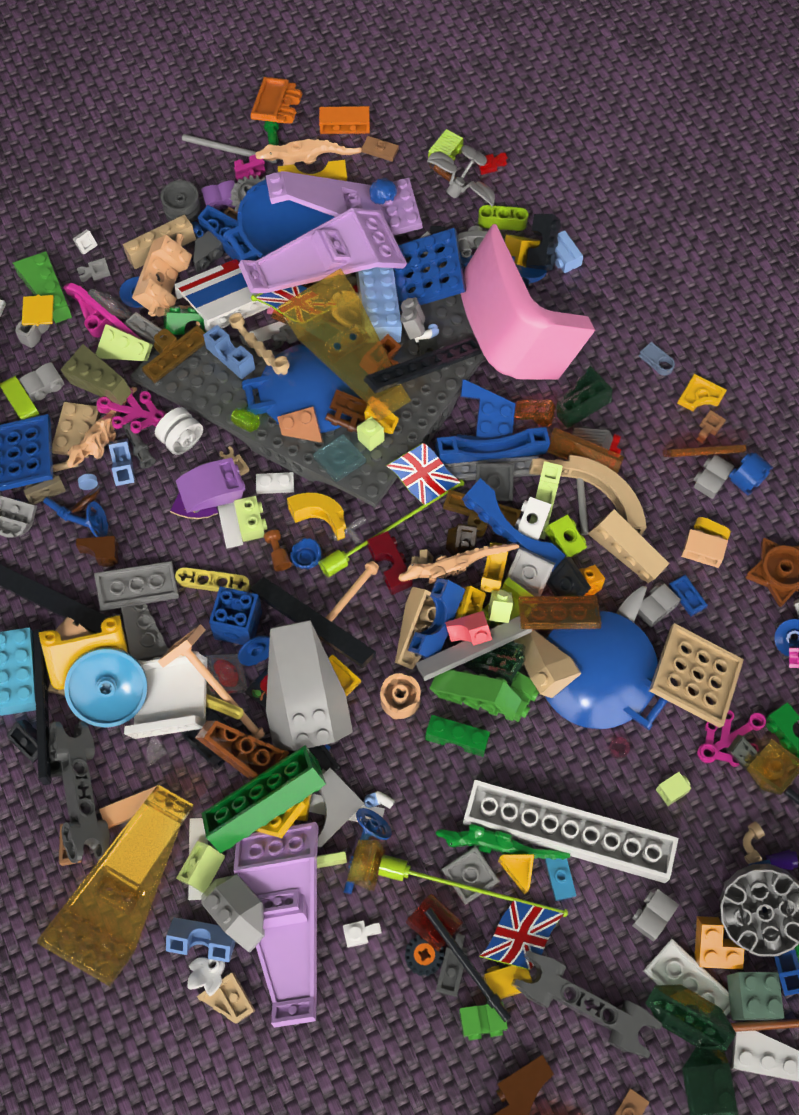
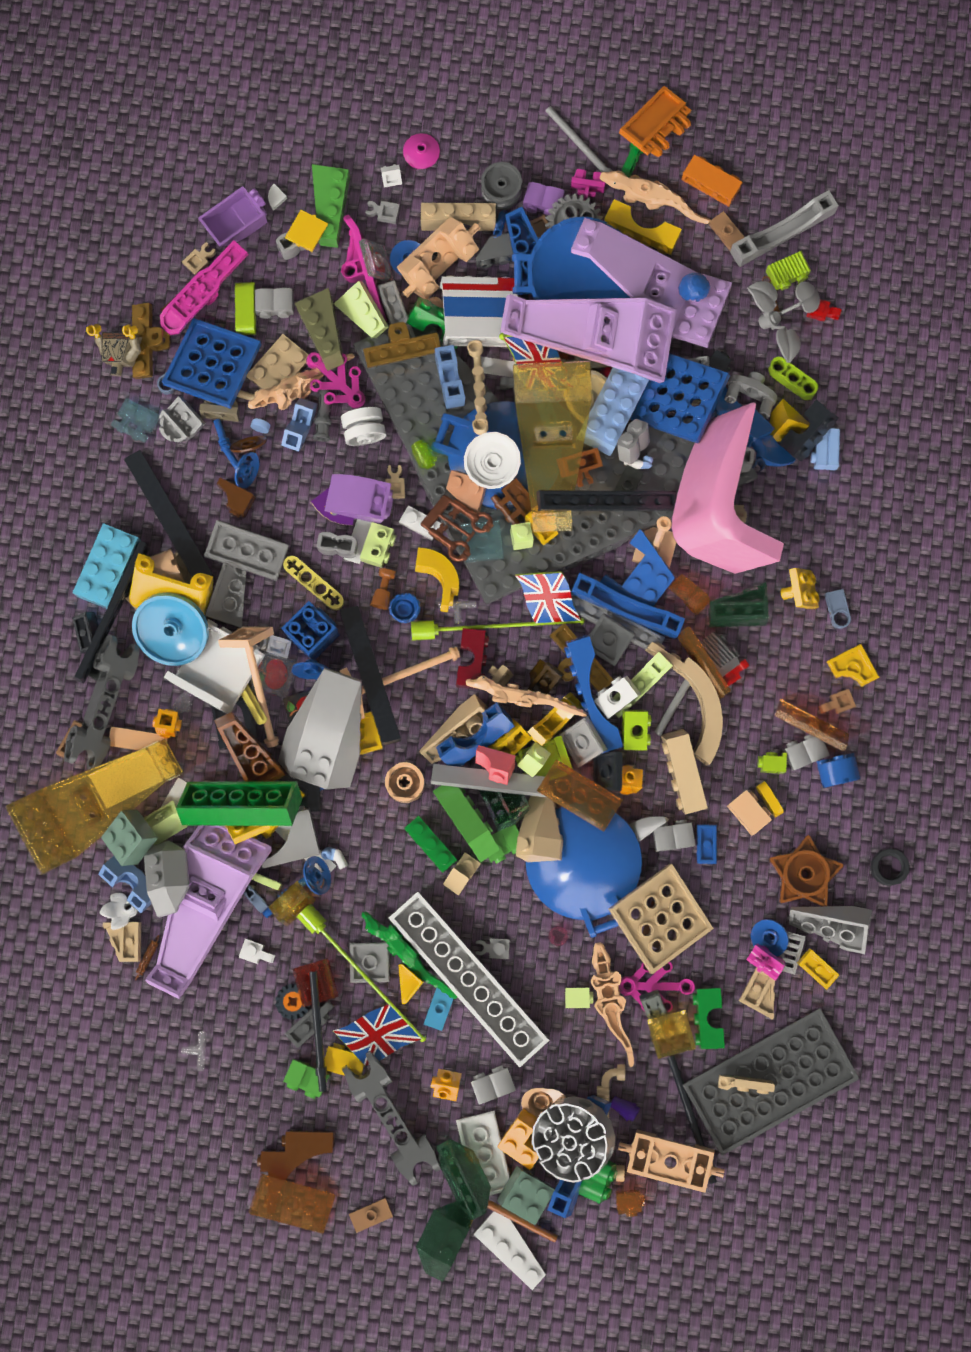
camera: 35 degrees right, 15 degrees up
none -> sand green brick [101,810,158,866]
none -> dark orange piece [135,935,159,981]
none -> light orange brick [153,709,182,738]
none -> clear piece [181,1031,206,1071]
none -> sand blue piece [243,884,269,913]
none -> white bracket [259,635,292,660]
none -> light grey brick [317,532,358,558]
none -> dark pink dish [403,133,440,169]
none -> copper piece [420,495,494,562]
none -> light orange brick [431,1069,462,1101]
none -> tan slope [443,853,481,895]
none -> white hat [464,432,521,489]
none -> light grey plate [476,938,510,959]
none -> light nougat piece [521,1087,566,1118]
none -> light nougat animal [591,942,634,1067]
none -> light nougat tile [632,516,676,568]
none -> light grey arch [730,190,839,267]
none -> lime brick [757,752,787,774]
none -> yellow plate [781,568,819,609]

